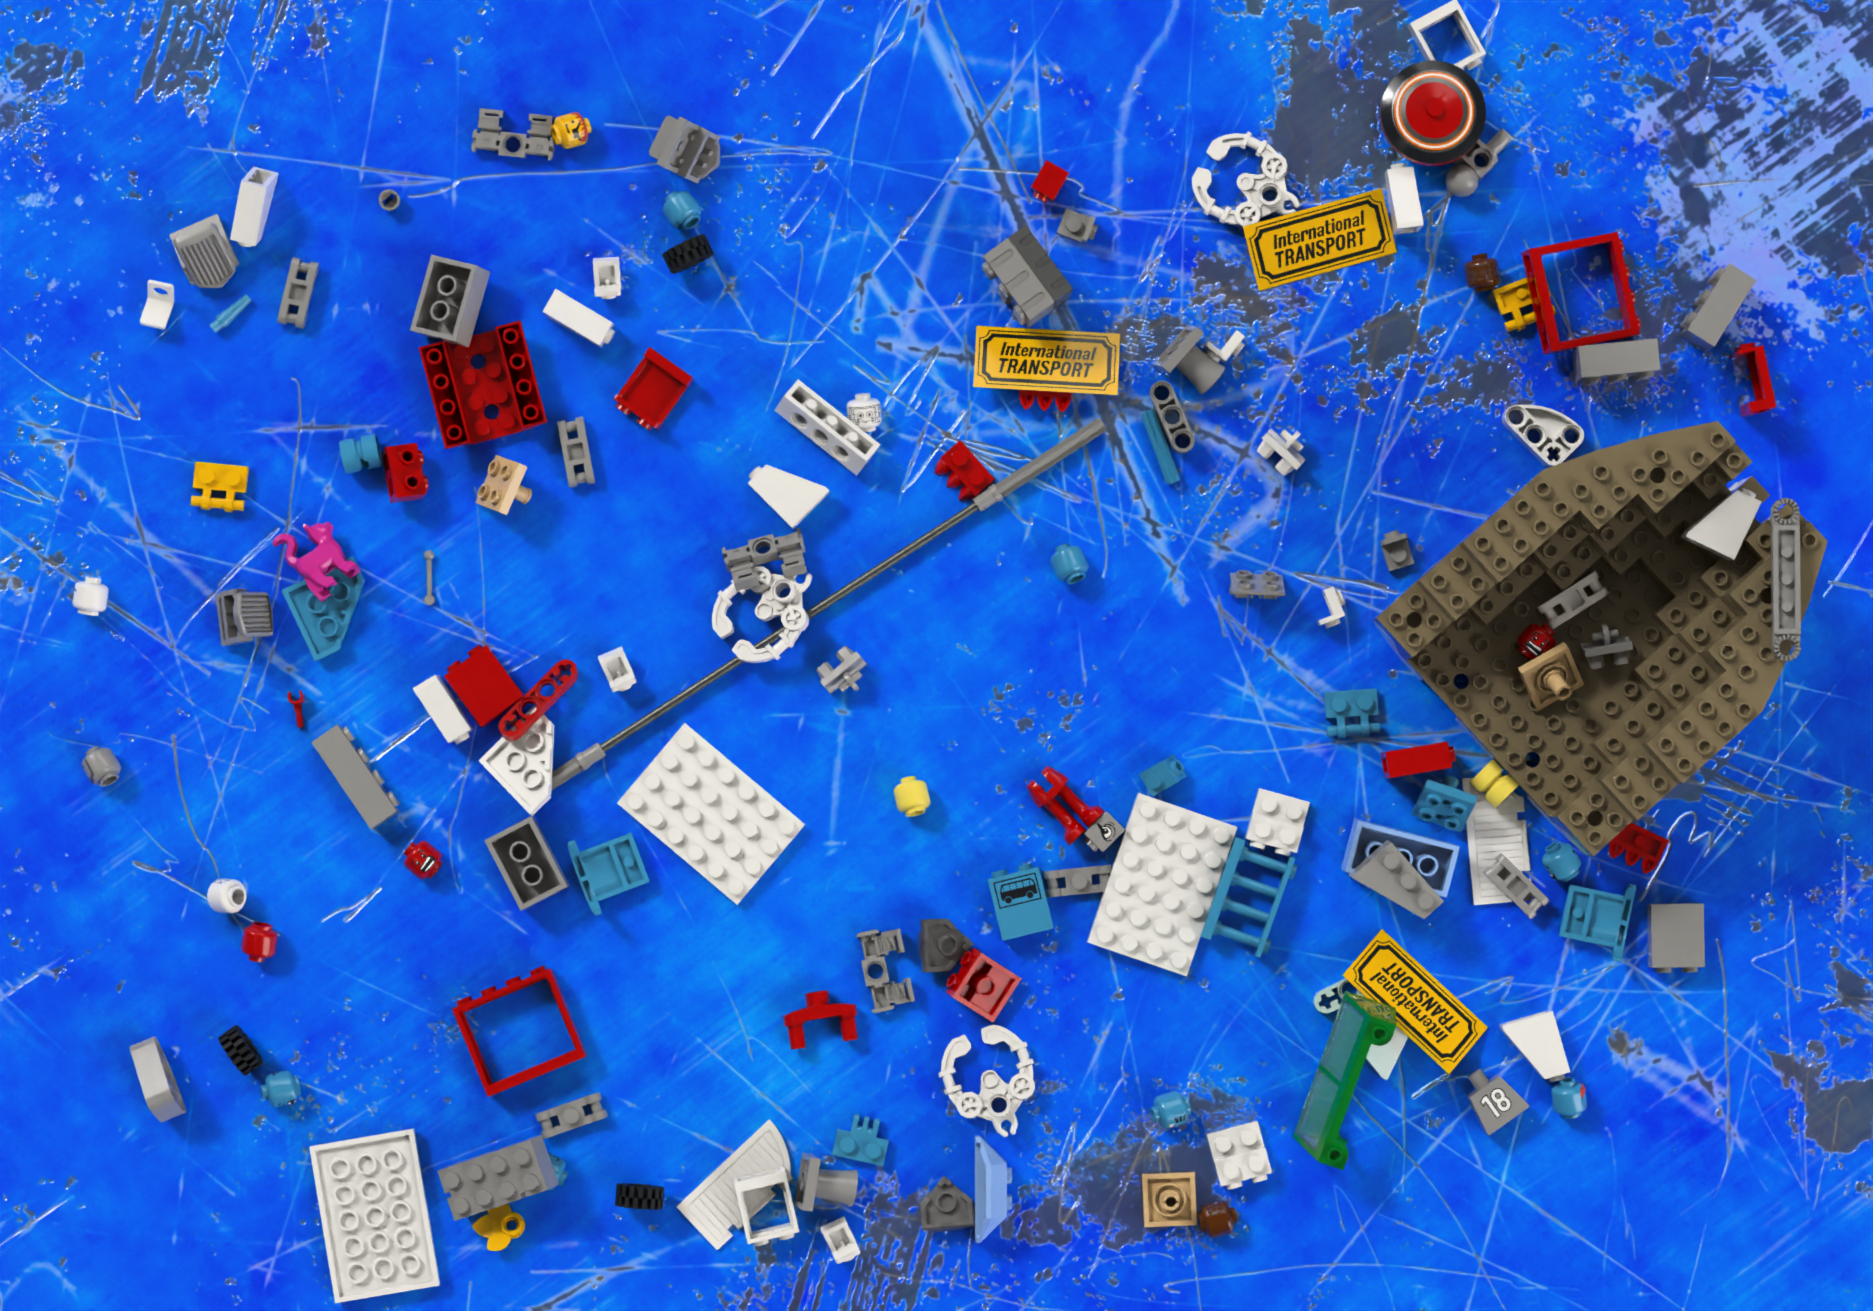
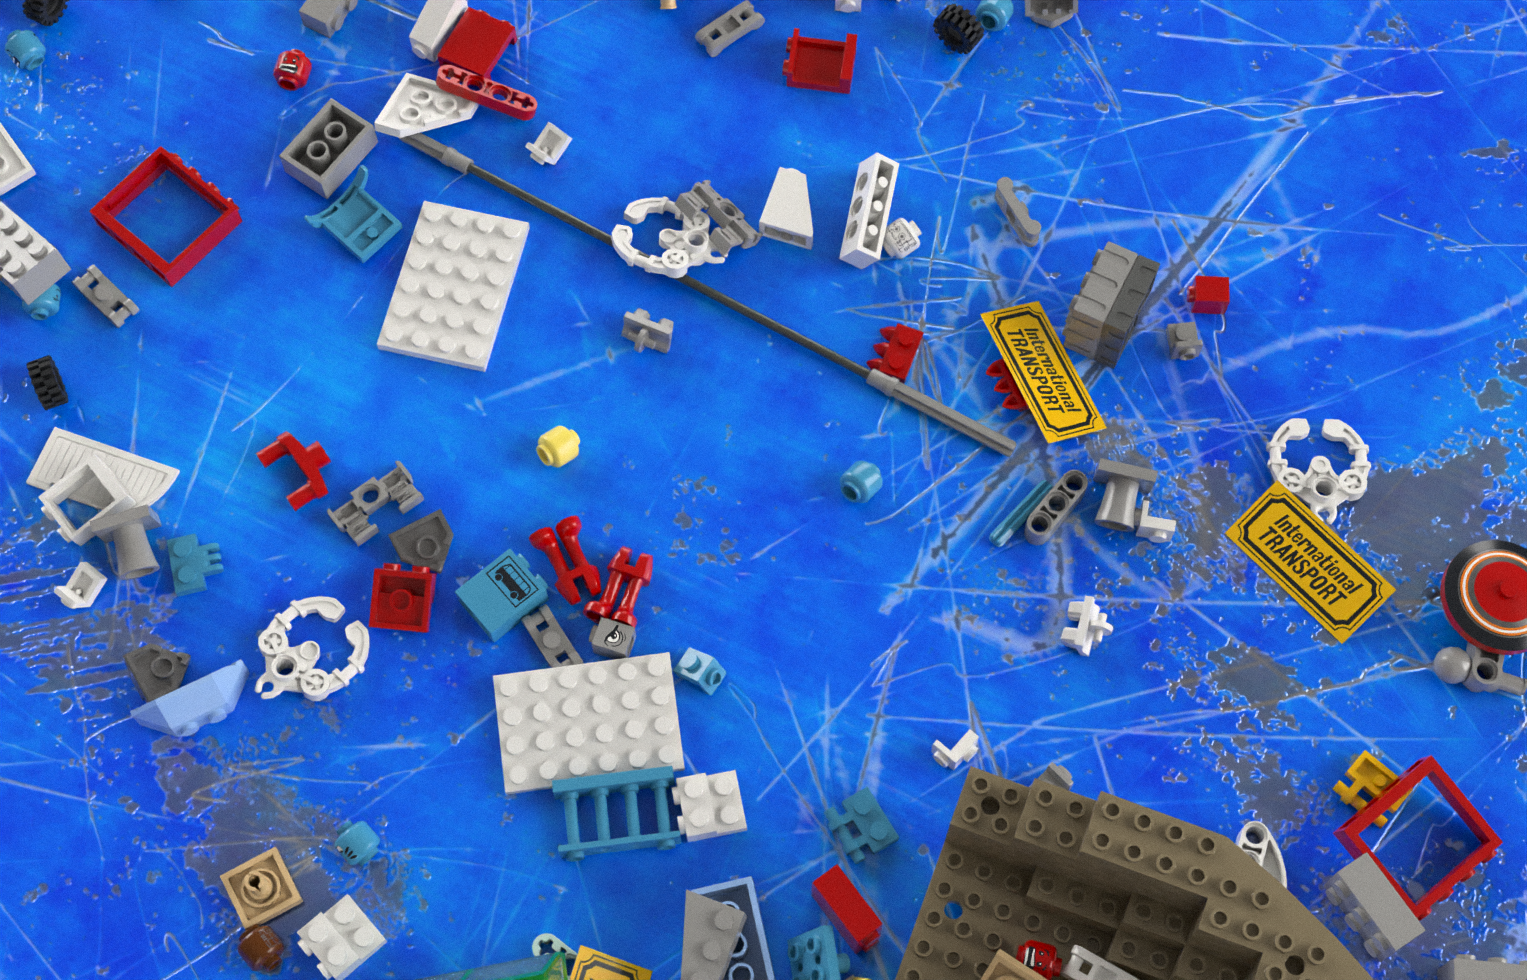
camera: 65 degrees right, 20 degrees down
light grey hinge [1229,570,1285,599] -> none
white slope [1385,163,1424,235] -> none
reddish brown head [1464,253,1500,292] -> none
none -> red piece [529,515,602,606]
none -> light grey plate [995,177,1041,247]

